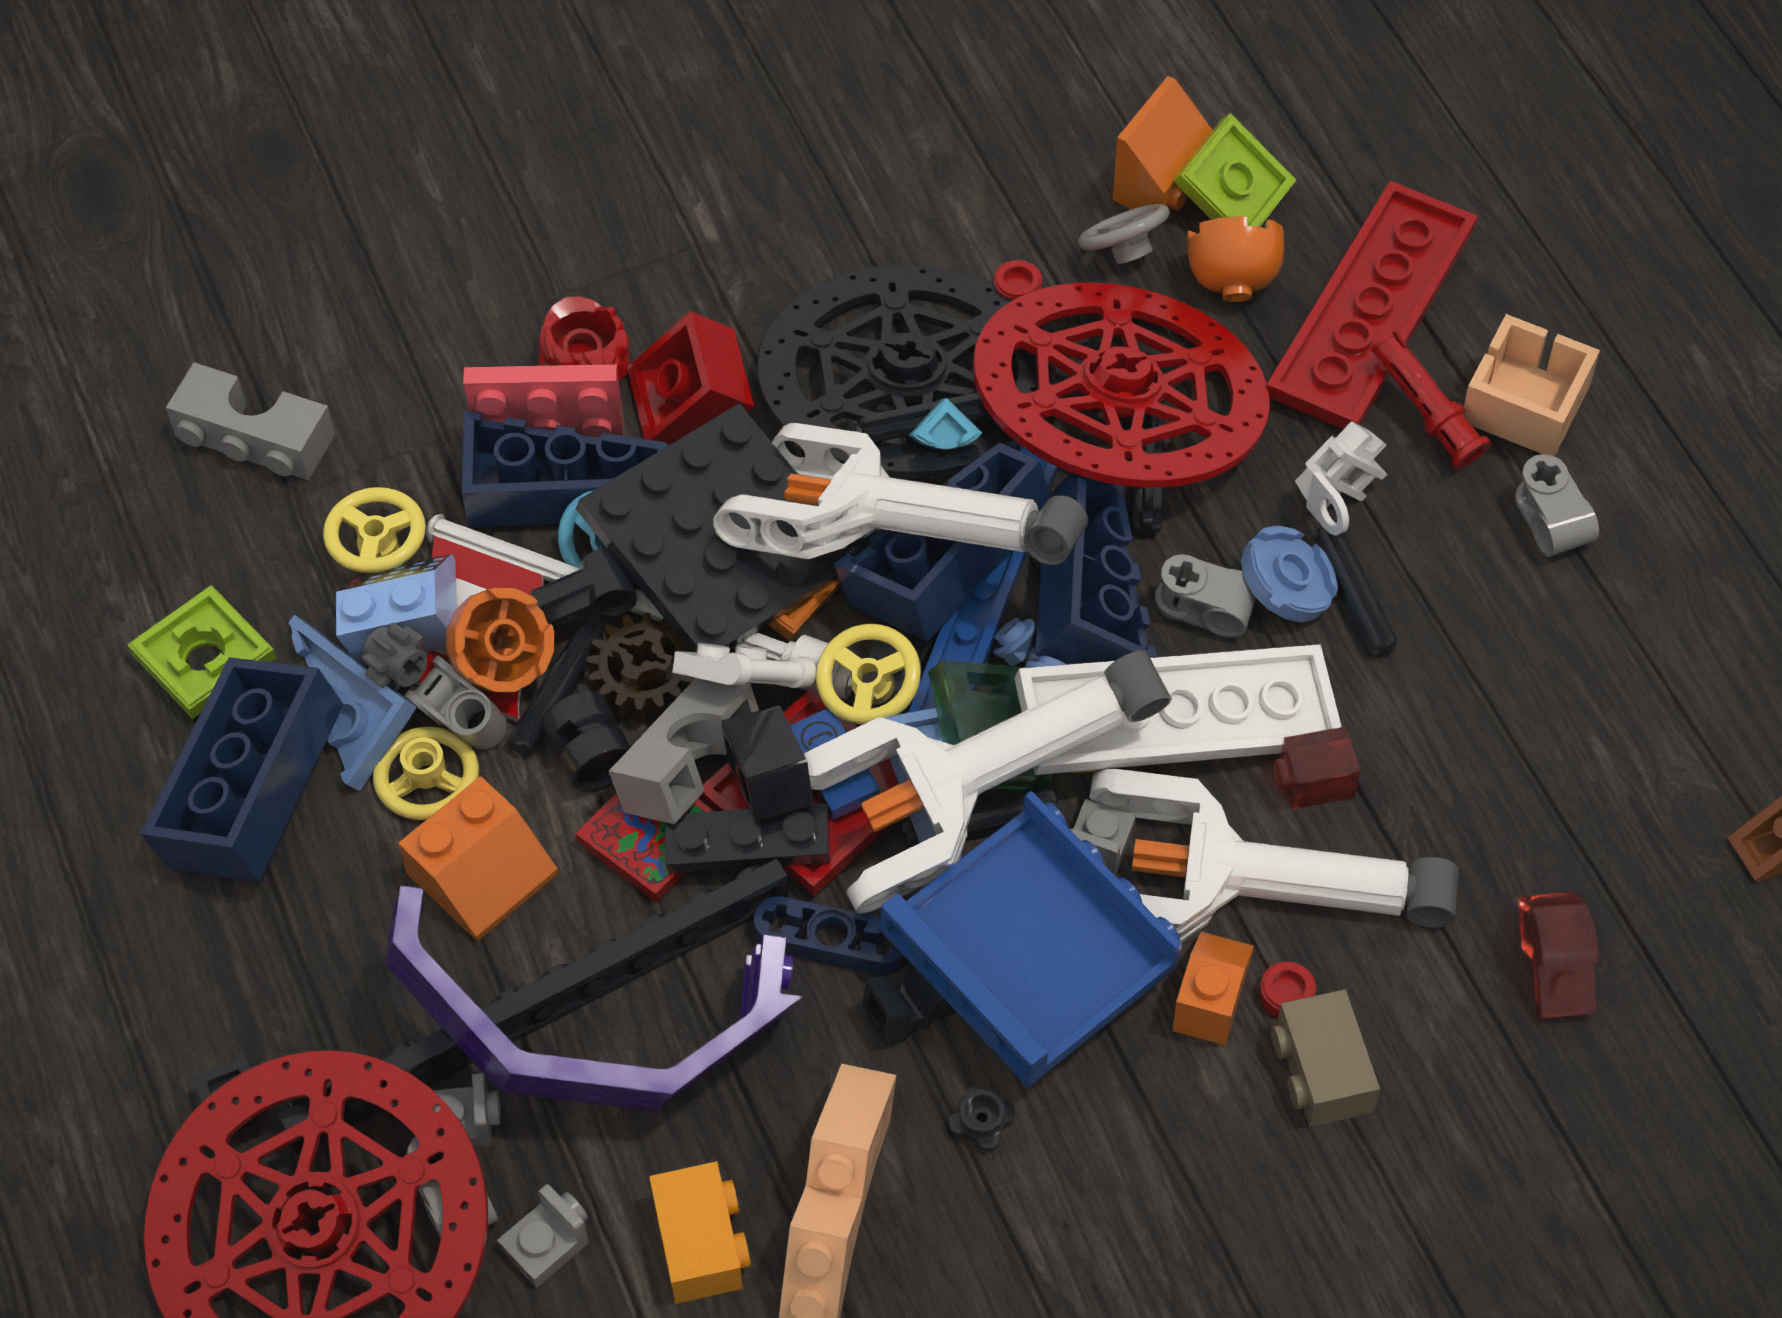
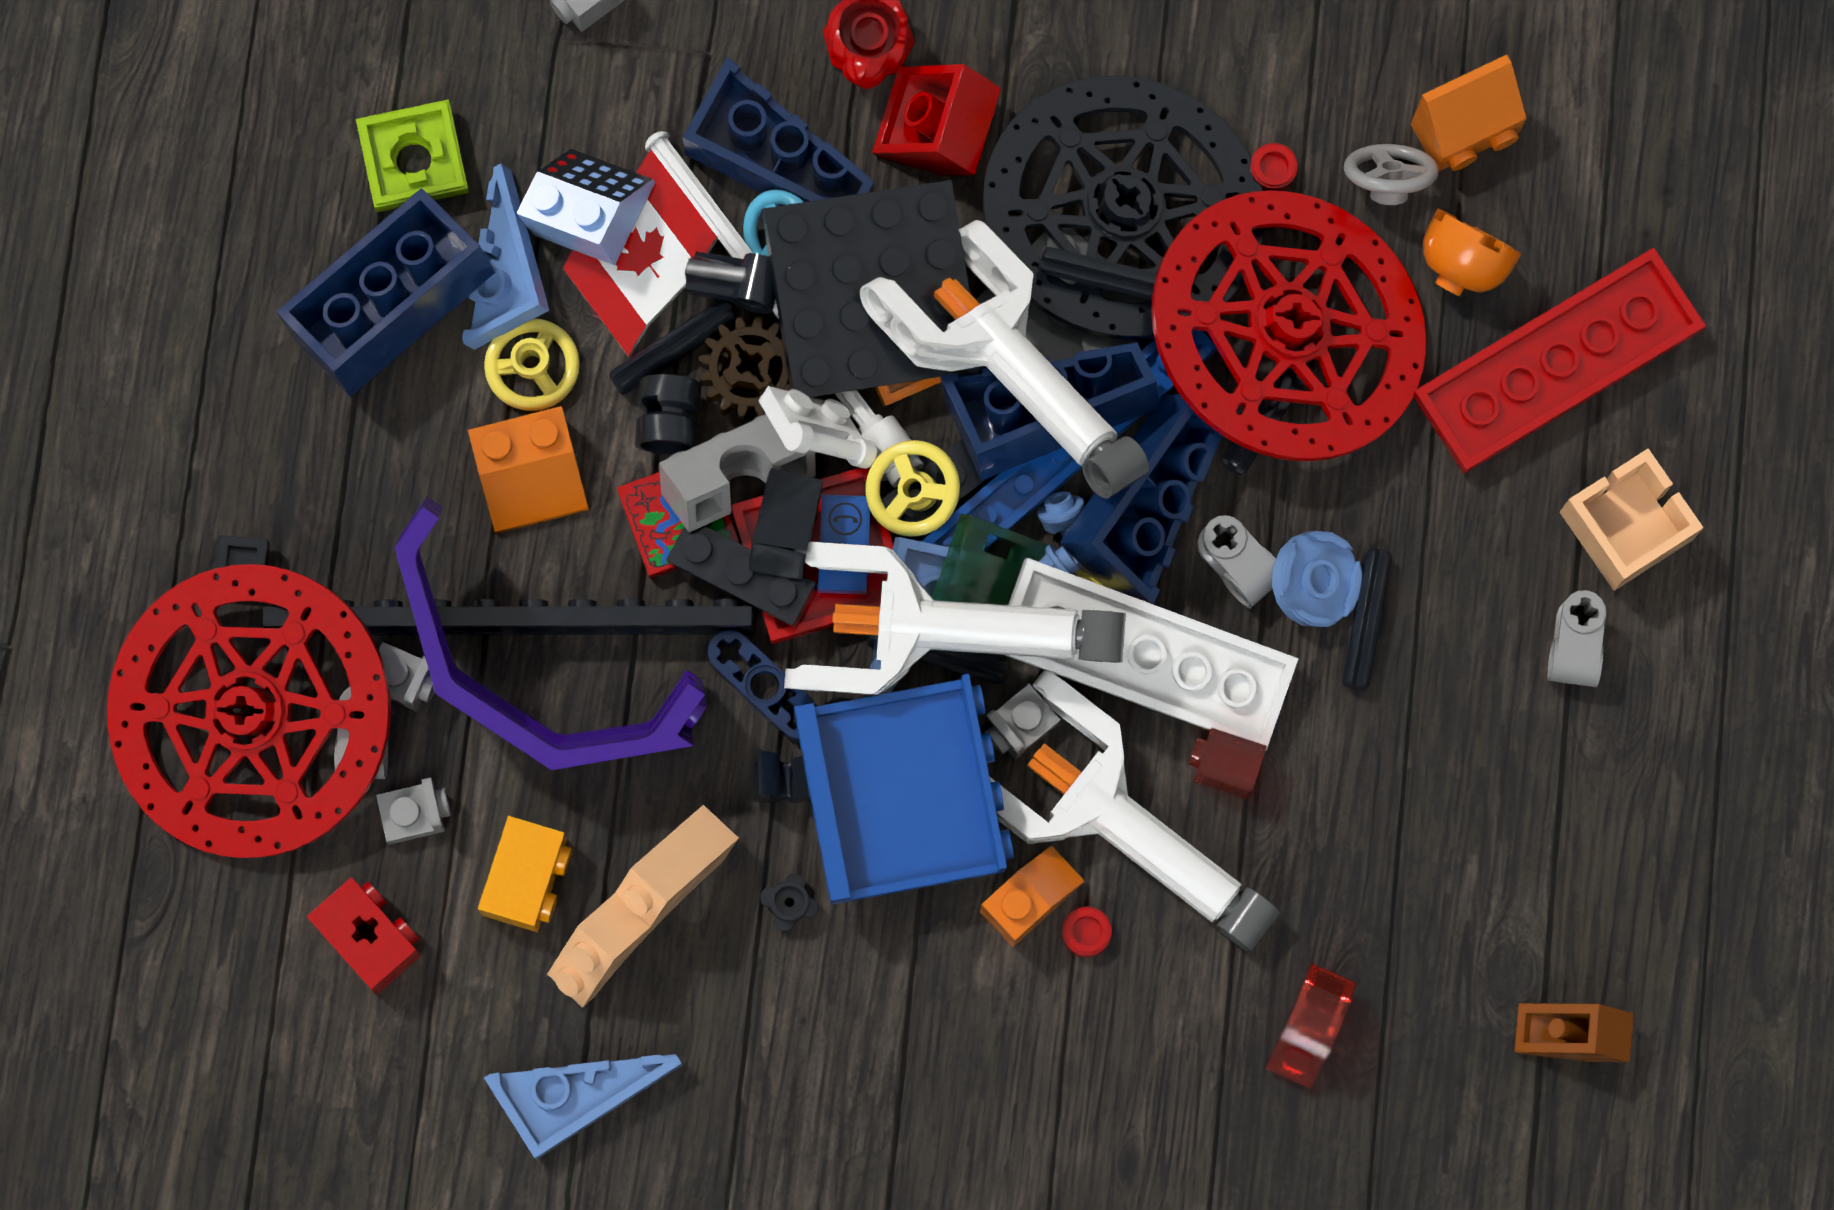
camera: 25 degrees right, 20 degrees up
light yellow piece [323,487,426,573] -> none
dark grey gear [362,622,428,691] -> none
light grey piece [404,655,507,750] -> none
orange cylinder [445,588,554,693] -> none
coral plate [463,364,624,438] -> none
medium azure tile [908,398,982,450] -> none
lime plate [1172,113,1296,227] -> none
dark tan brick [1271,989,1380,1127] -> none
white piece [1295,421,1388,536] -> none
red pin [1371,330,1492,470] -> none

